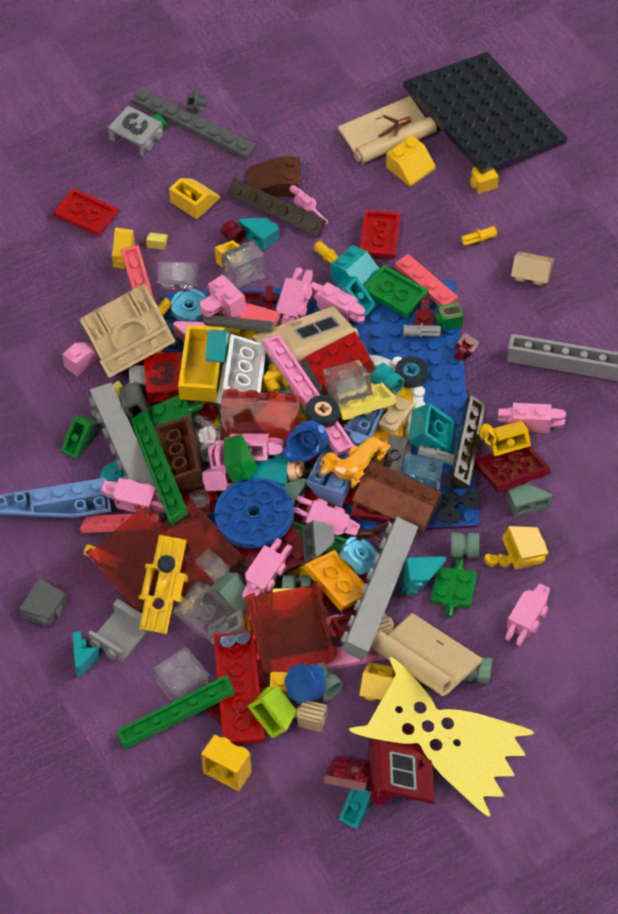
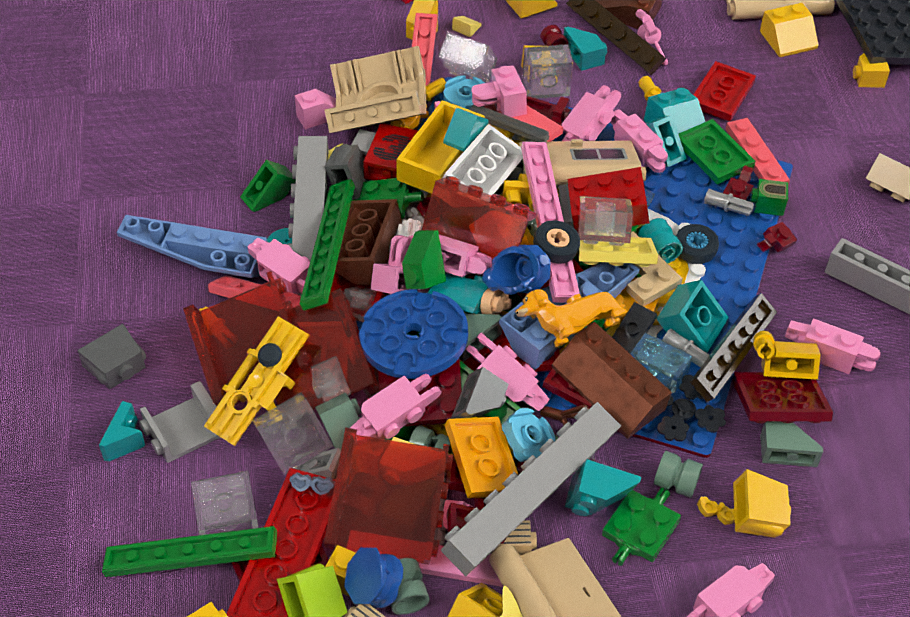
camera: 20 degrees right, 5 degrees down
yellow axle [461,226,497,246] -> none

